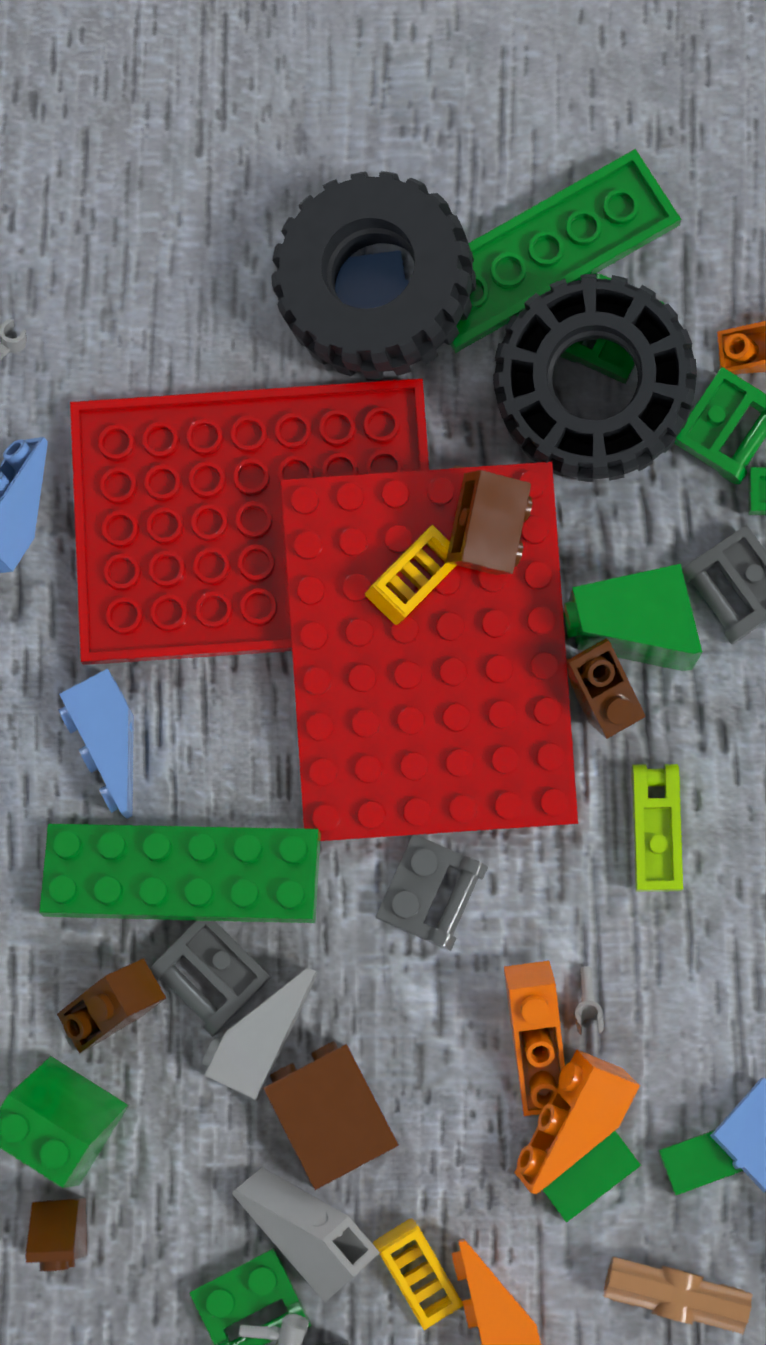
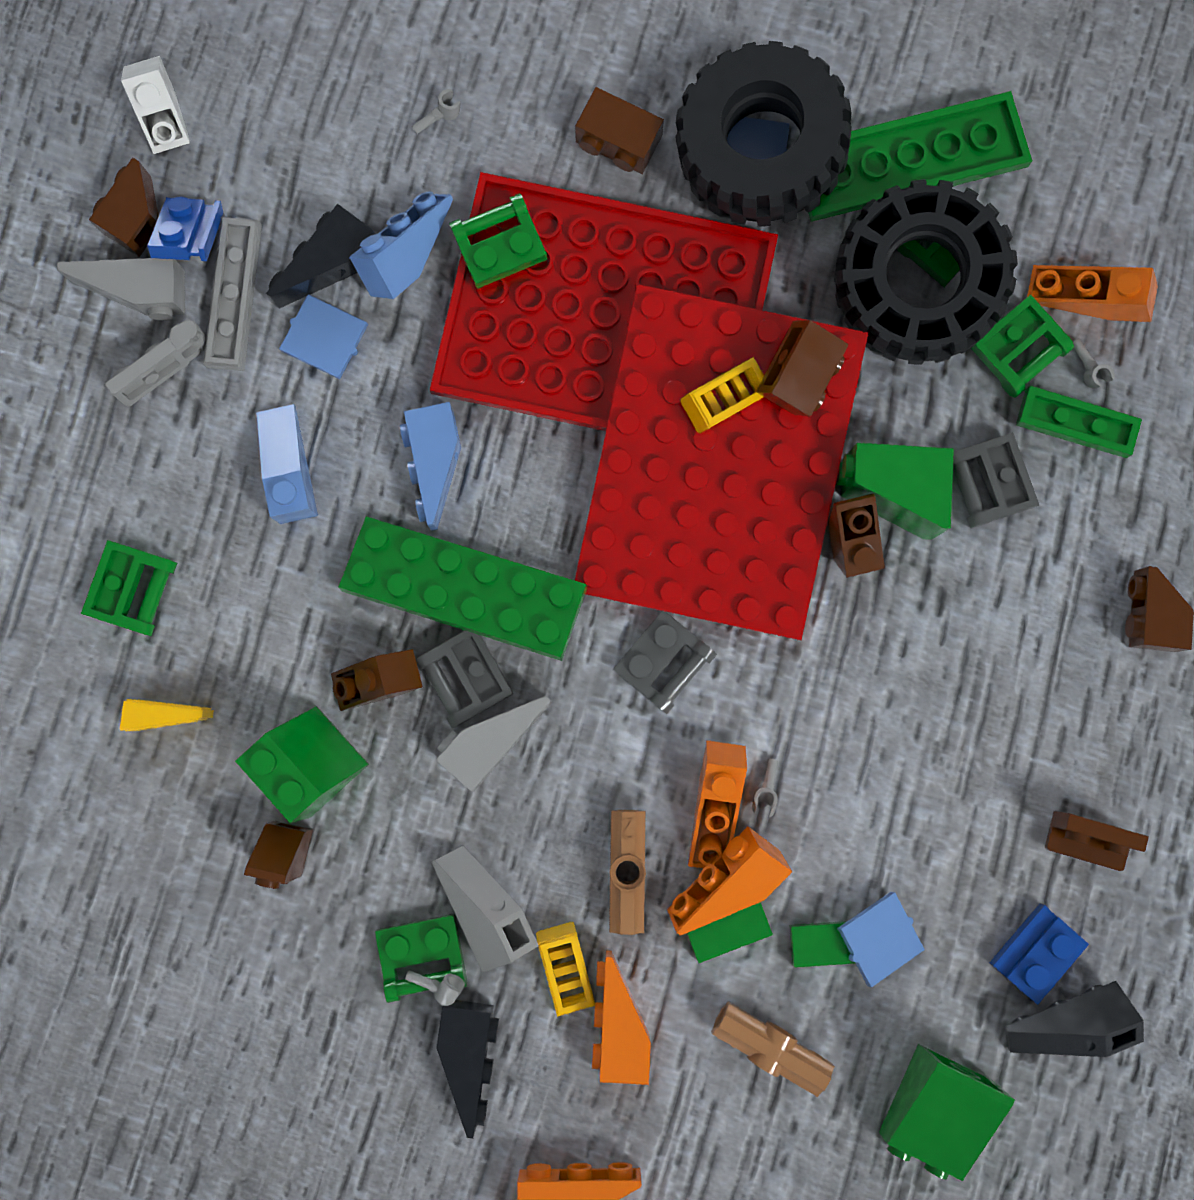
camera: 10 degrees right, 5 degrees up
reddish brown panel [263,1041,399,1190] -> none
lime plate [631,764,683,892] -> none
none -> green plate [449,193,547,289]
none -> reddish brown brick [575,87,664,175]
none -> medium nougat piece [609,810,646,935]

